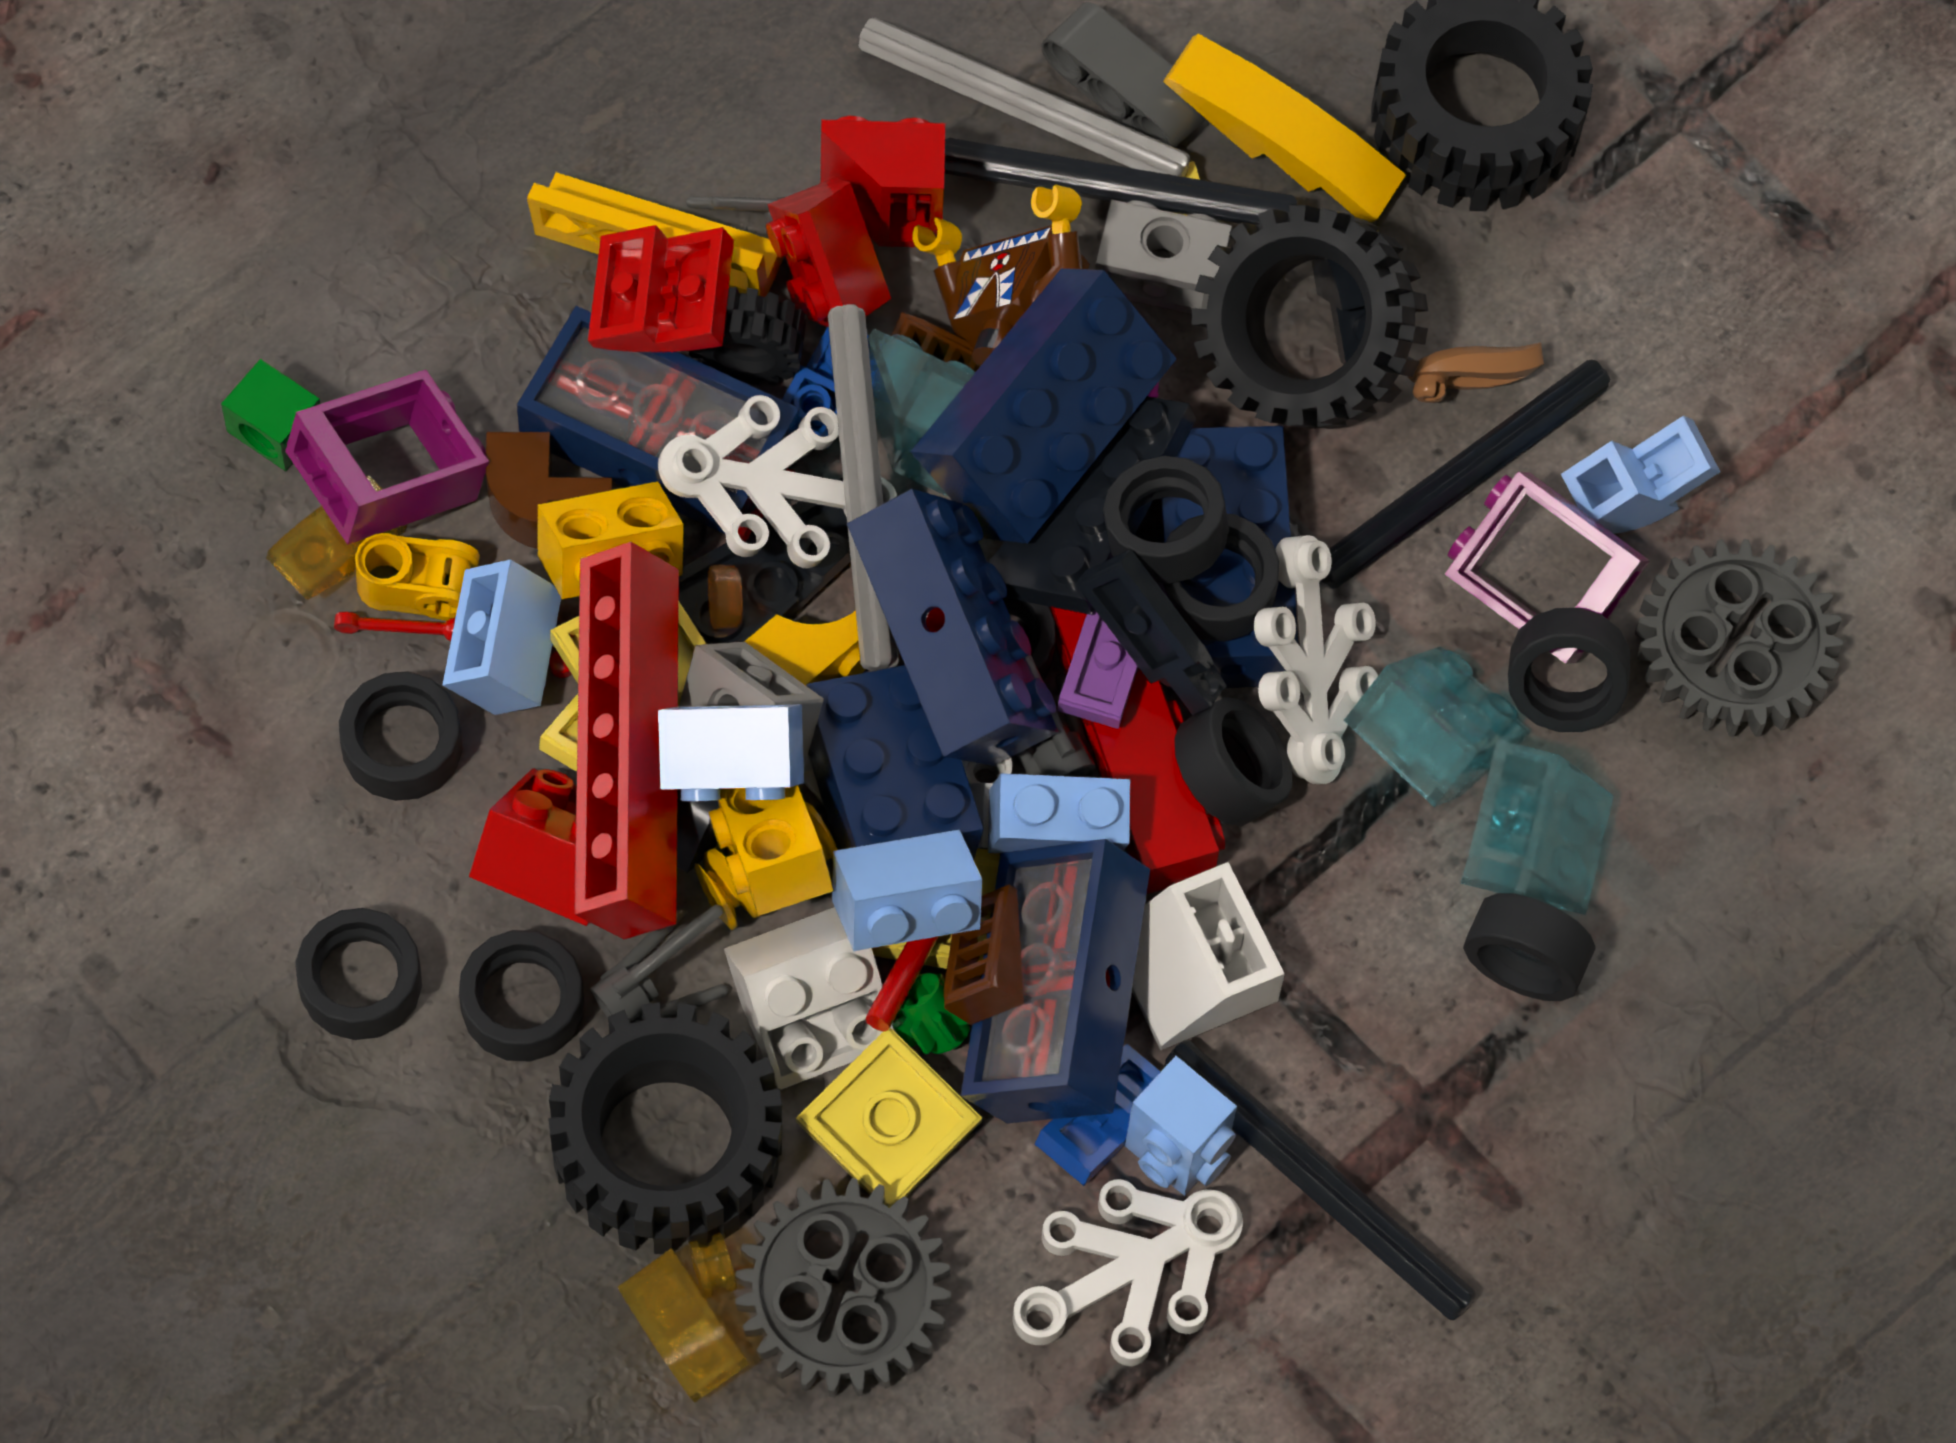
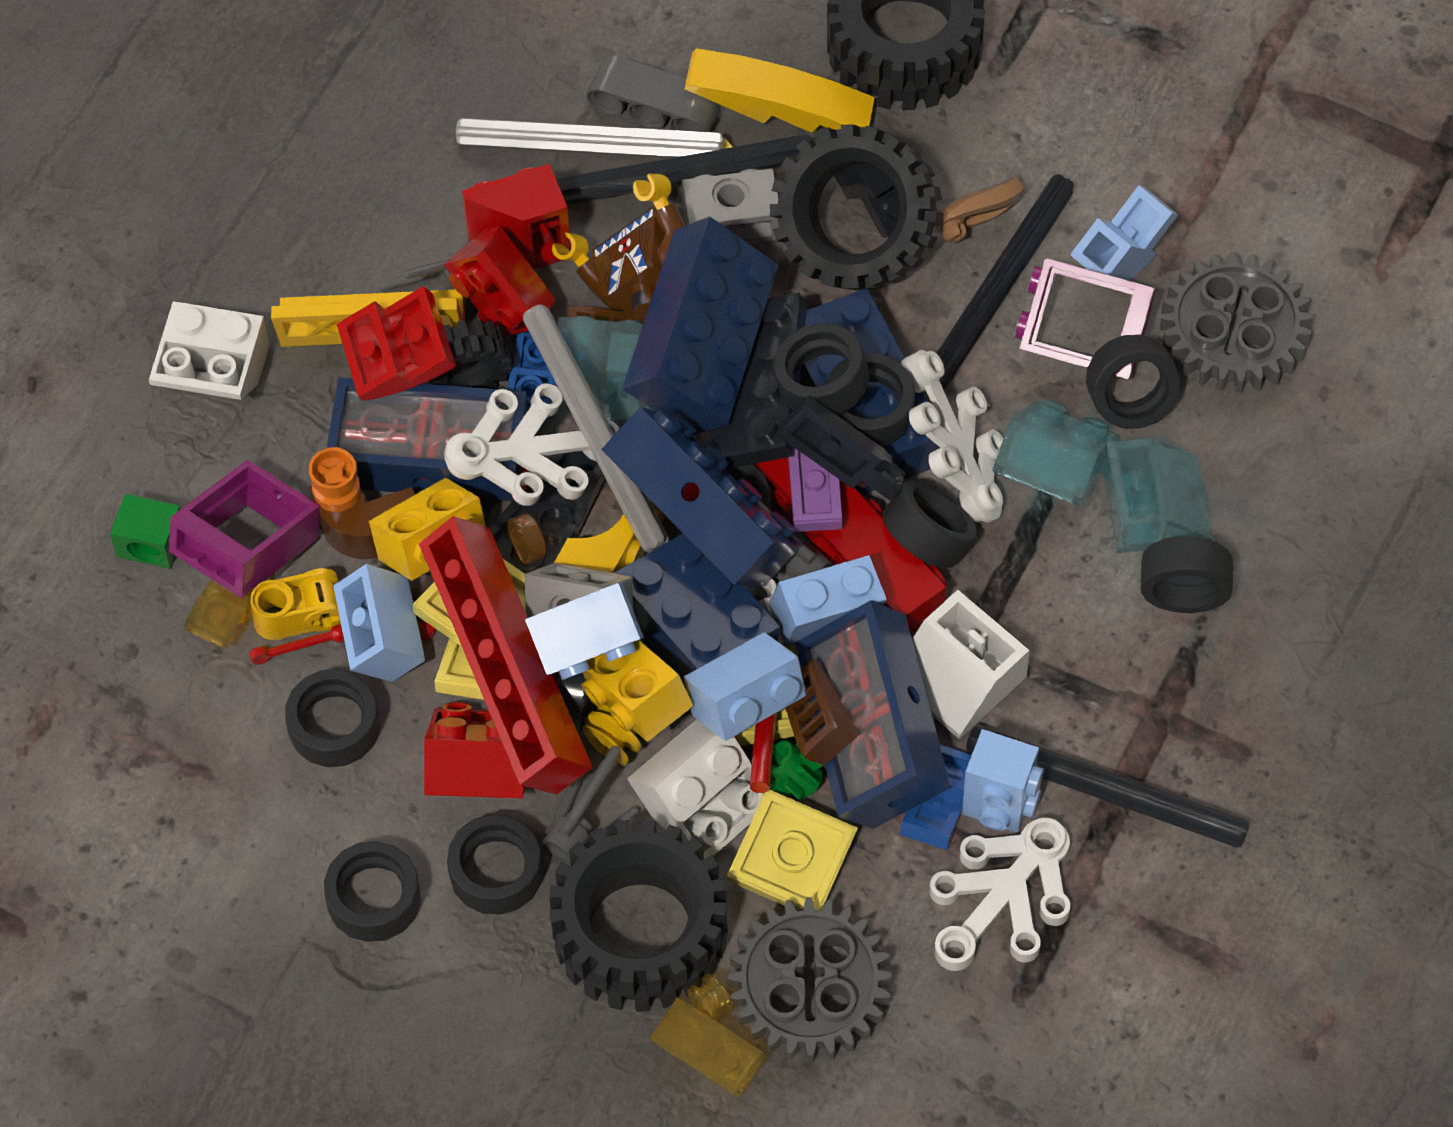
camera: 15 degrees left, 5 degrees down
none -> white slope [149,301,270,400]
none -> orange wheel [309,447,361,512]

